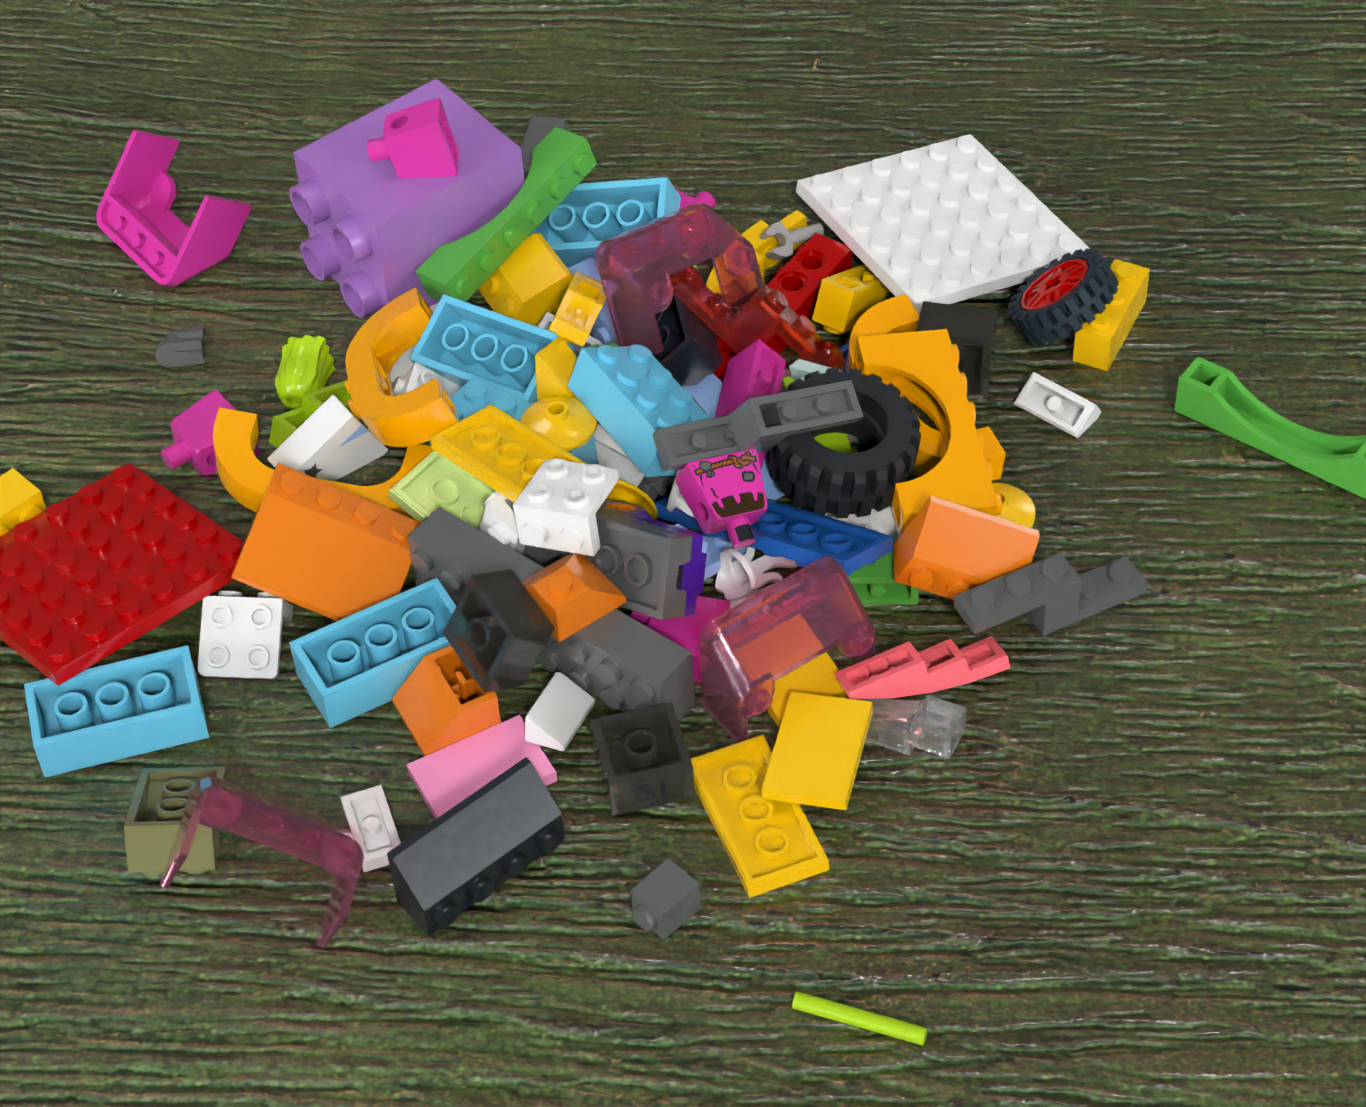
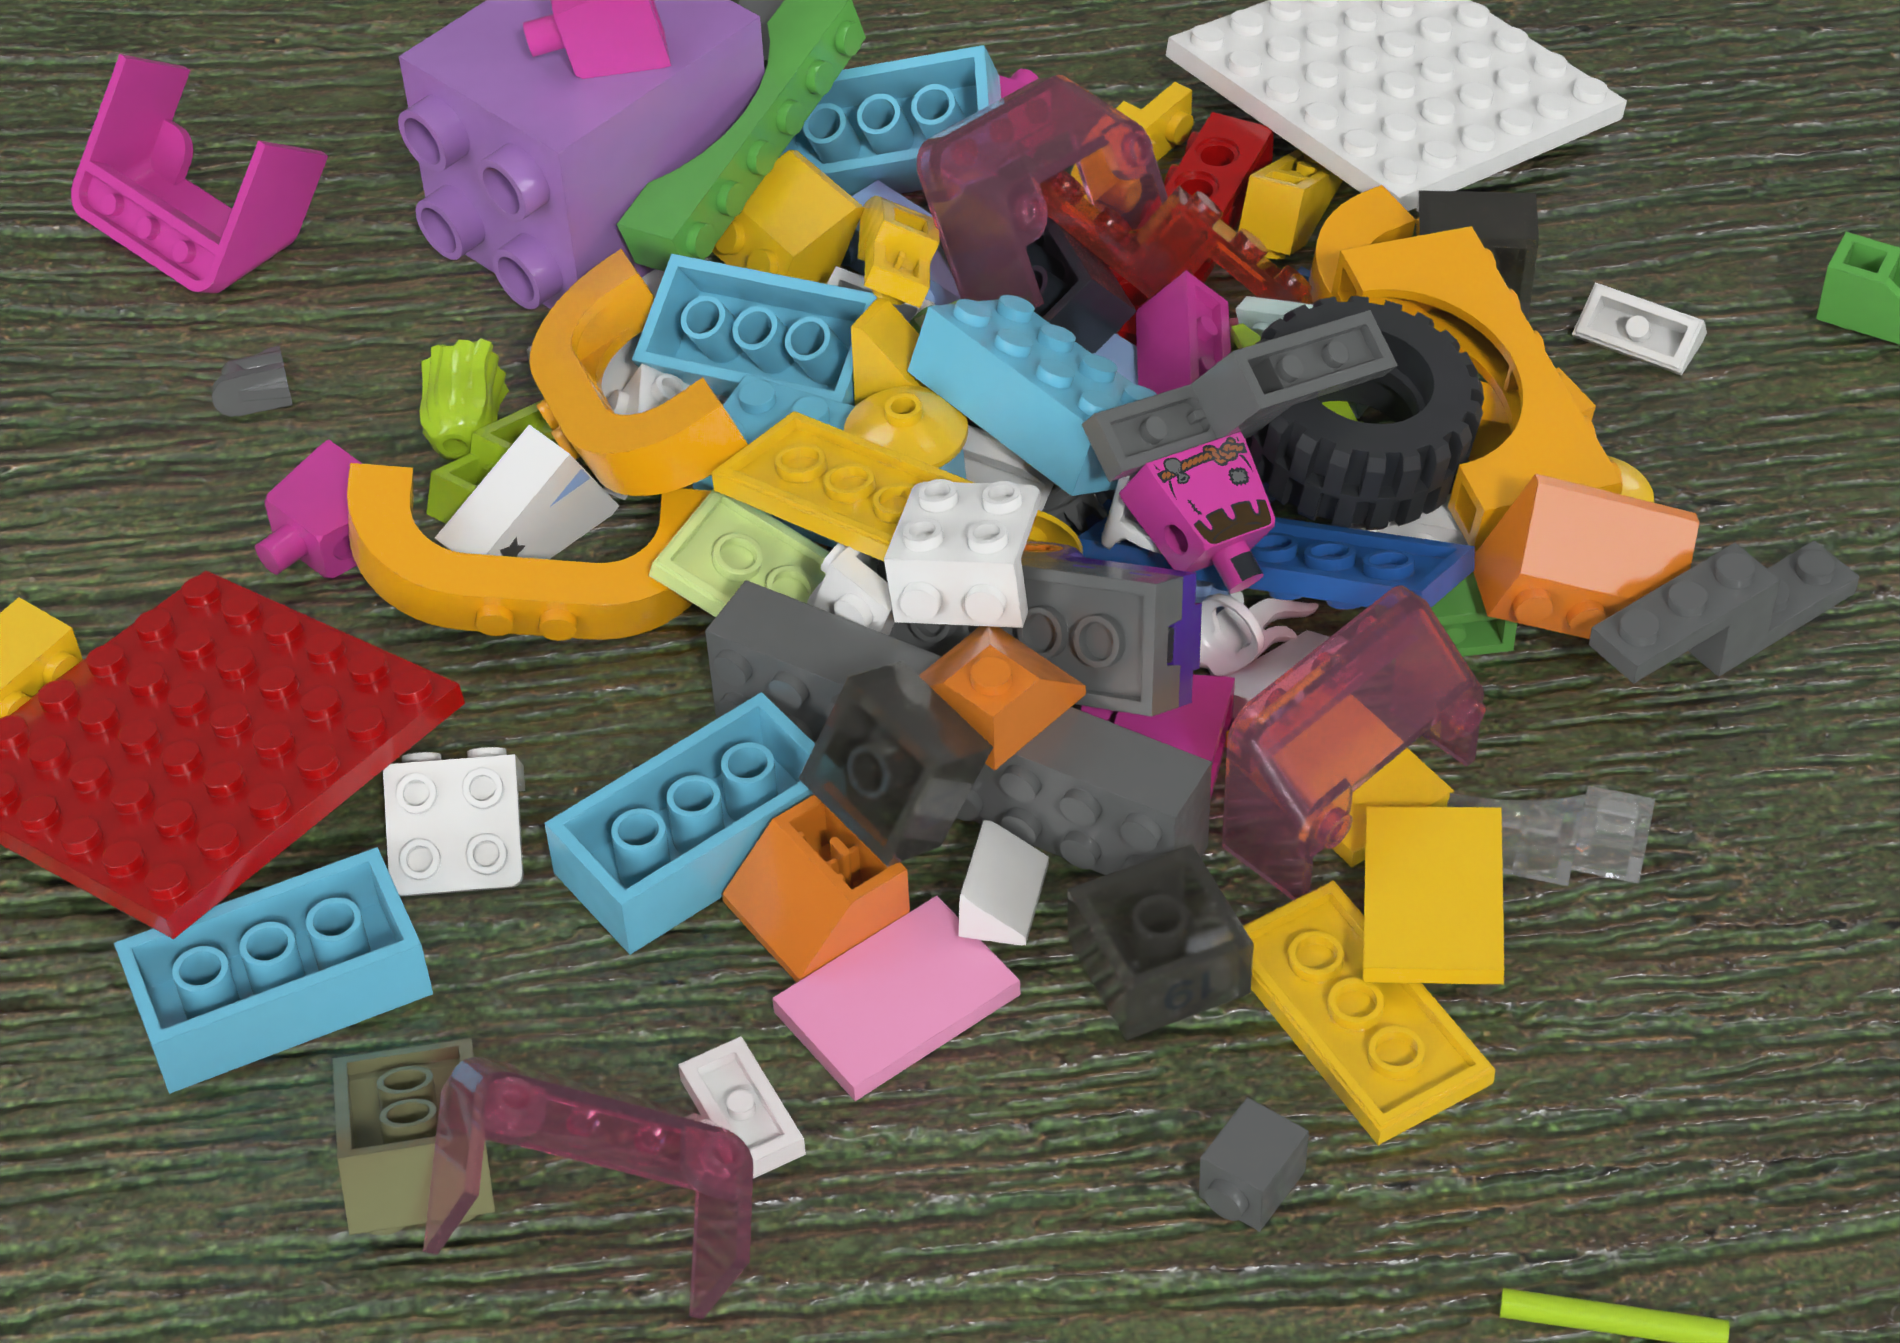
camera: 10 degrees left, 0 degrees up
orange slope [231,463,422,621] -> none
slope [387,757,565,936] -> none
light grey bar [759,221,824,260] -> none
coral slope [834,636,1011,699] -> none
black wheel [1007,248,1119,345] -> none
yellow brick [1073,259,1150,372] -> none

